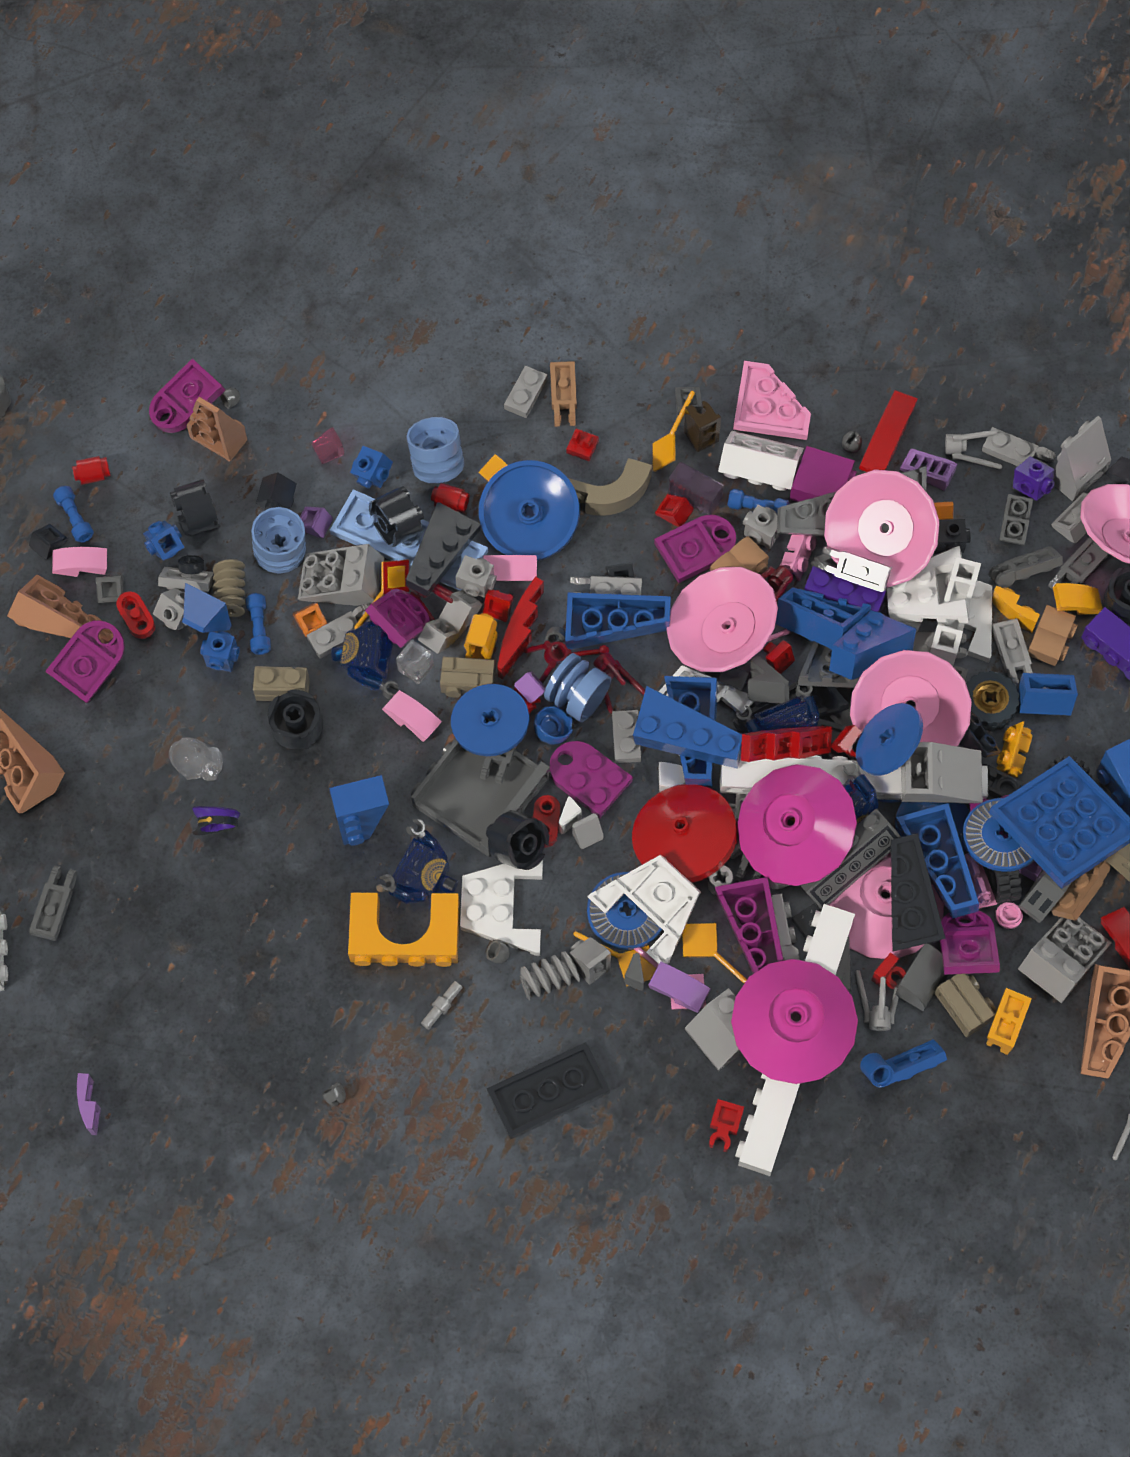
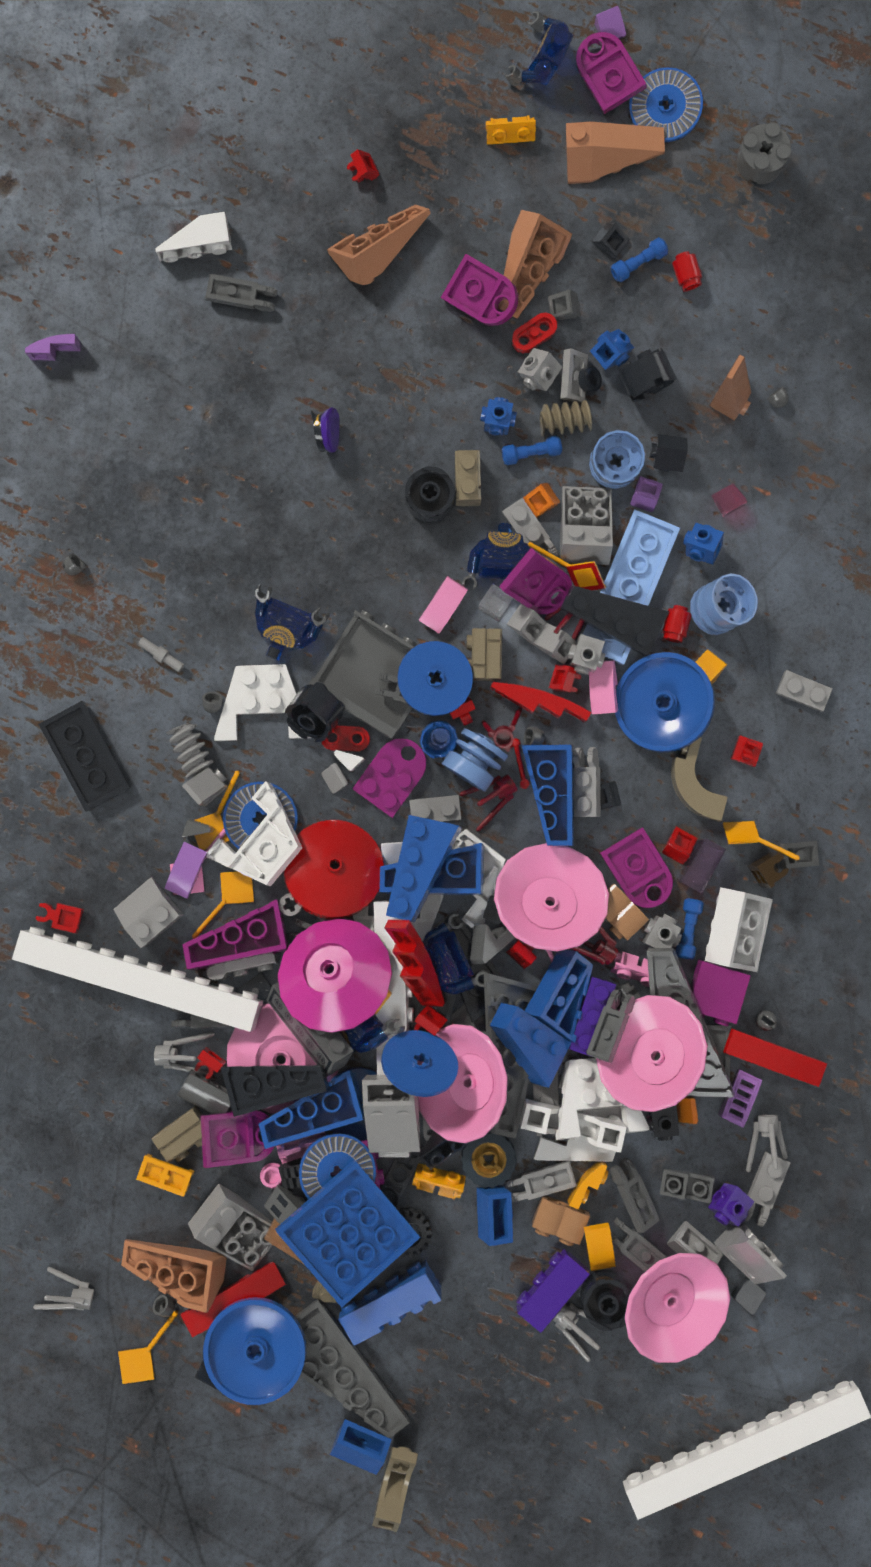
camera: 85 degrees right, 20 degrees up
bright pink slope [52,547,107,577] -> none
magenta plate [149,359,225,433] -> none
clear hair [169,737,223,781] -> none
slope [182,583,231,633] -> none
blue wedge [329,775,389,846] -> none
light orange arch [348,893,460,967] -> none
black brick [369,486,424,547] -> none
light orange brick [464,613,498,659] -> none
medium lavender slope [515,671,546,703] -> none
medium nougat hinge [550,361,577,426] -> none
dark pink dish [731,959,858,1084] -> none
bright pink plate [733,361,811,440] -> none
blue plate [860,1039,947,1087] -> none

